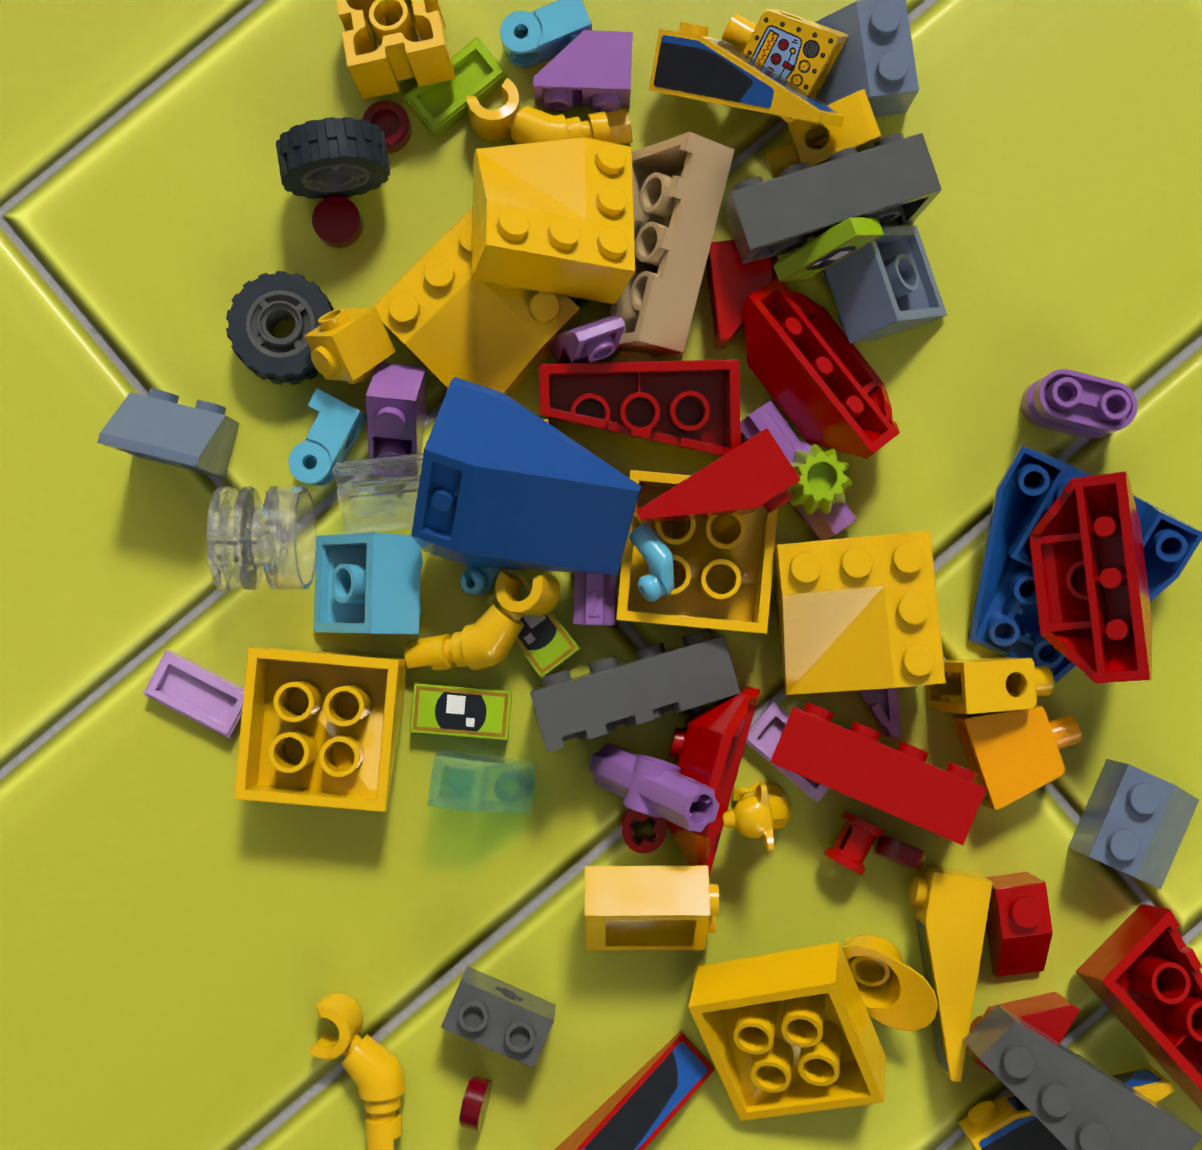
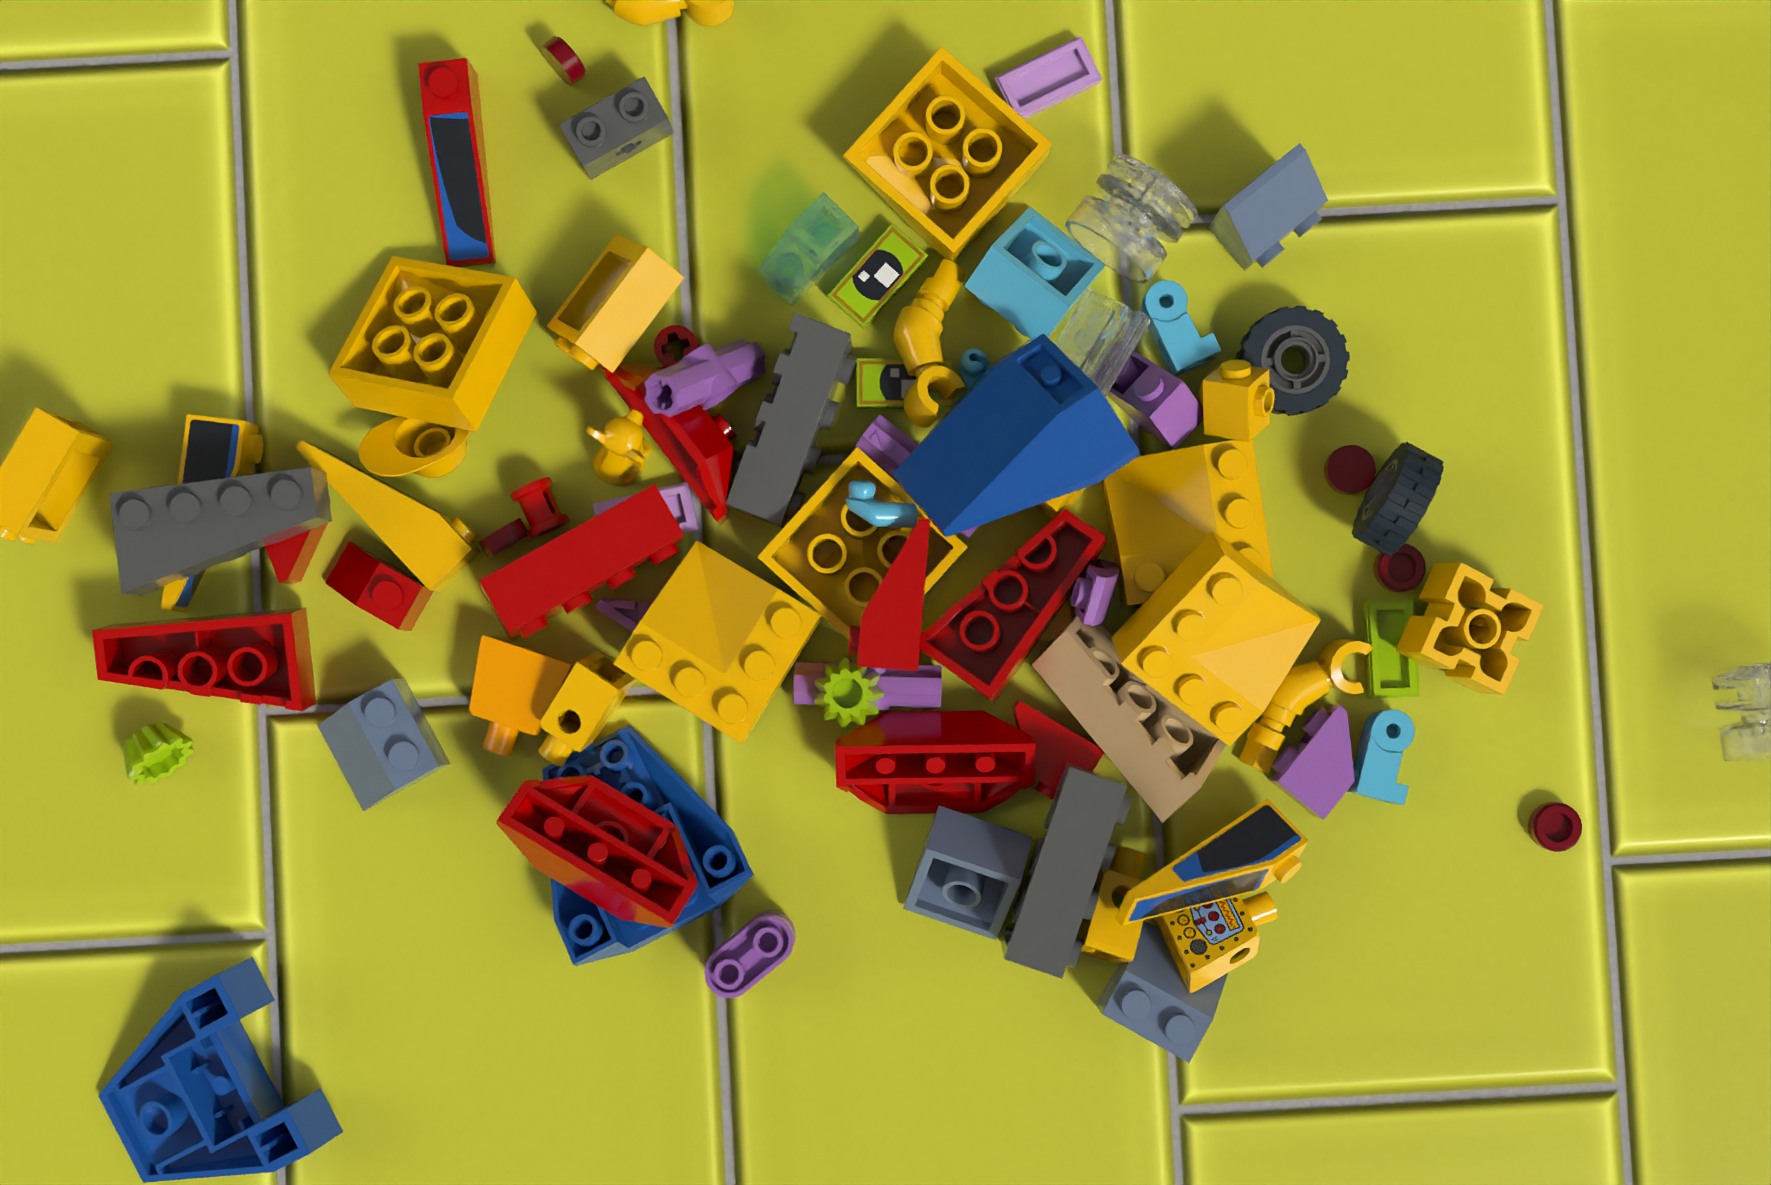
camera: 125 degrees right, 0 degrees up
lime tile [773,217,884,282] -> none

